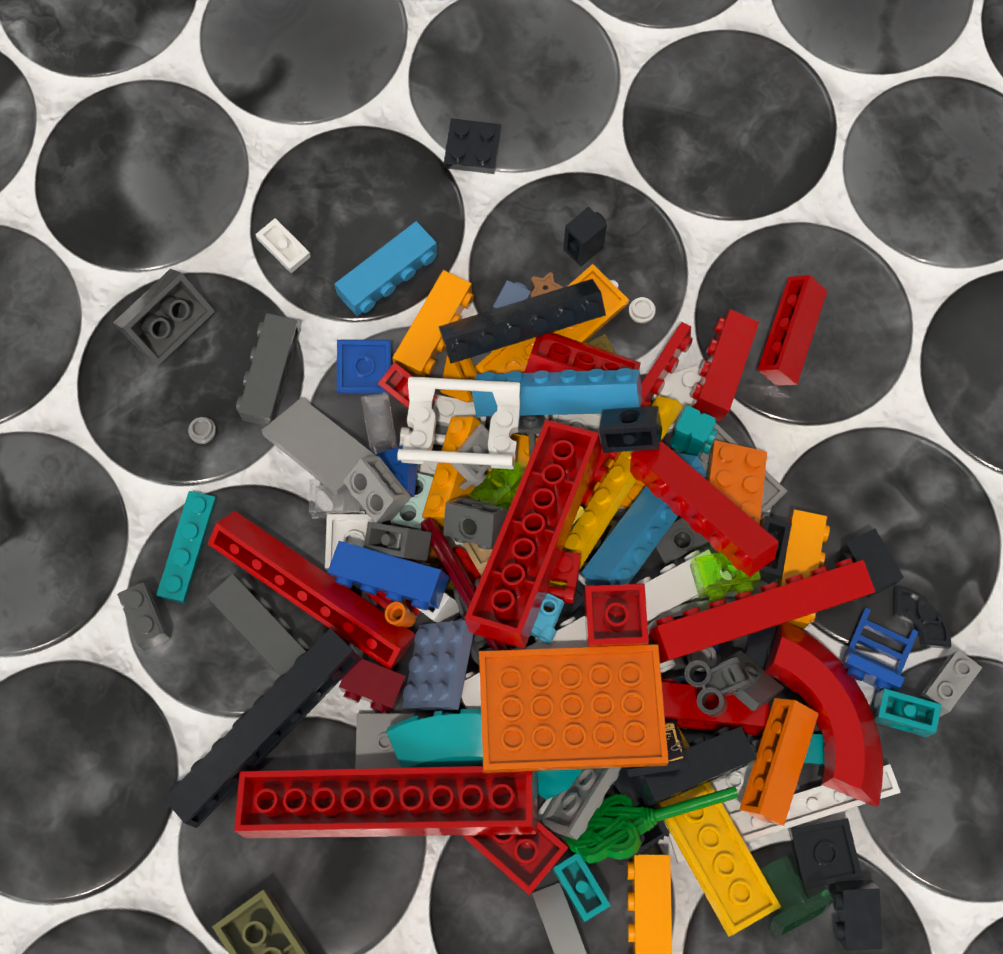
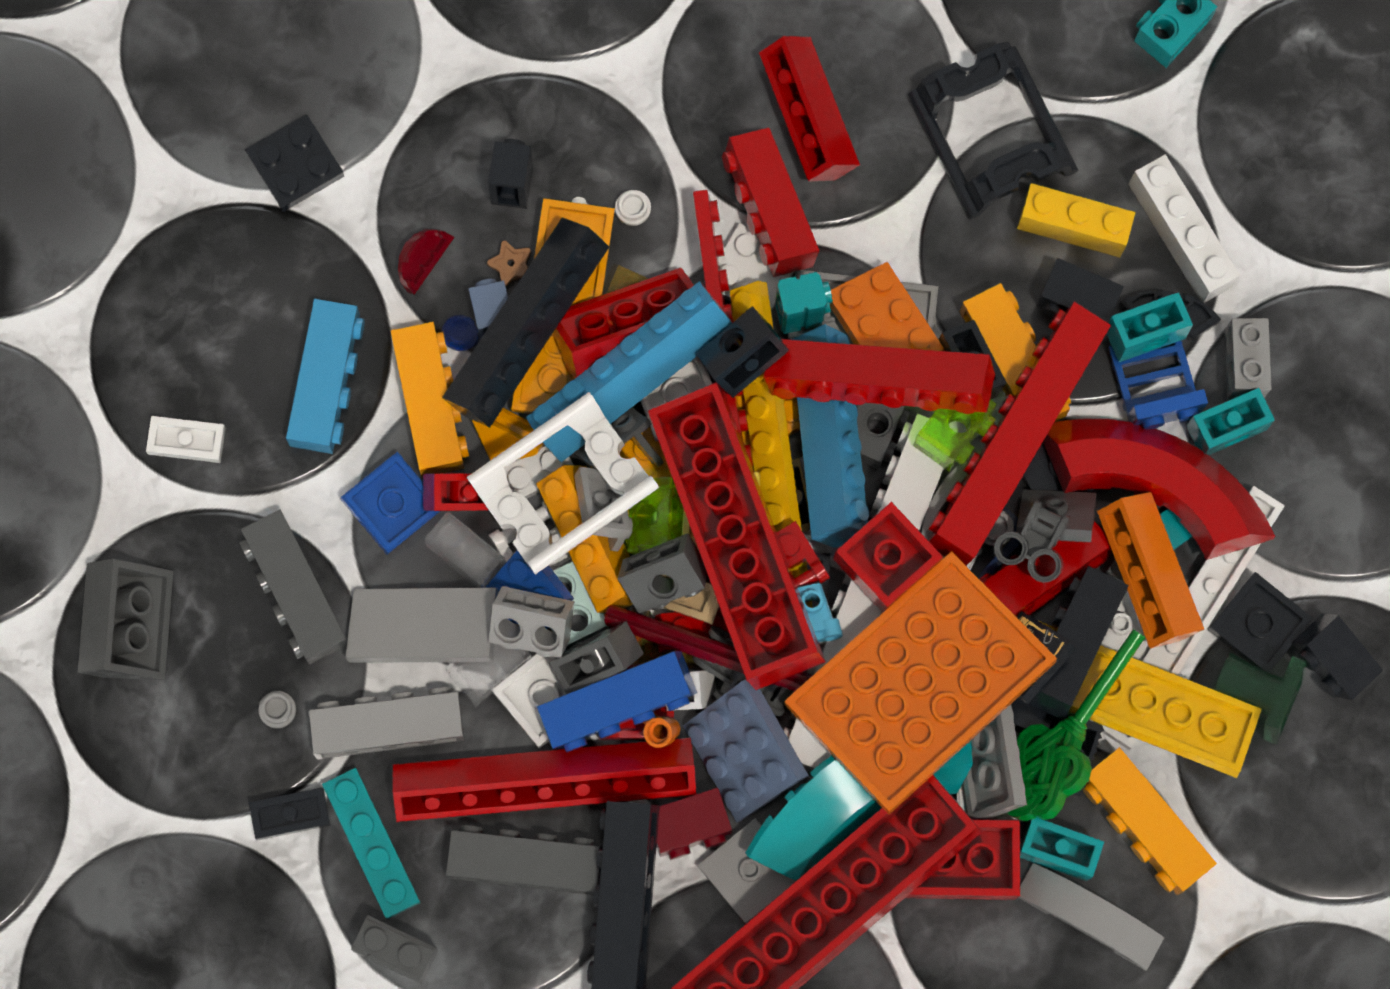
camera: 45 degrees left, 5 degrees up
none -> black plate [249,787,331,841]
none -> light grey brick [309,687,465,759]
none -> dark red plate [397,229,455,295]
none -> clear blue plate [442,315,478,351]
none -> black piece [908,42,1078,219]
none -> yellow brick [1017,183,1136,258]
none -> teal brick [1106,292,1193,362]
none -> white brick [1128,154,1241,303]

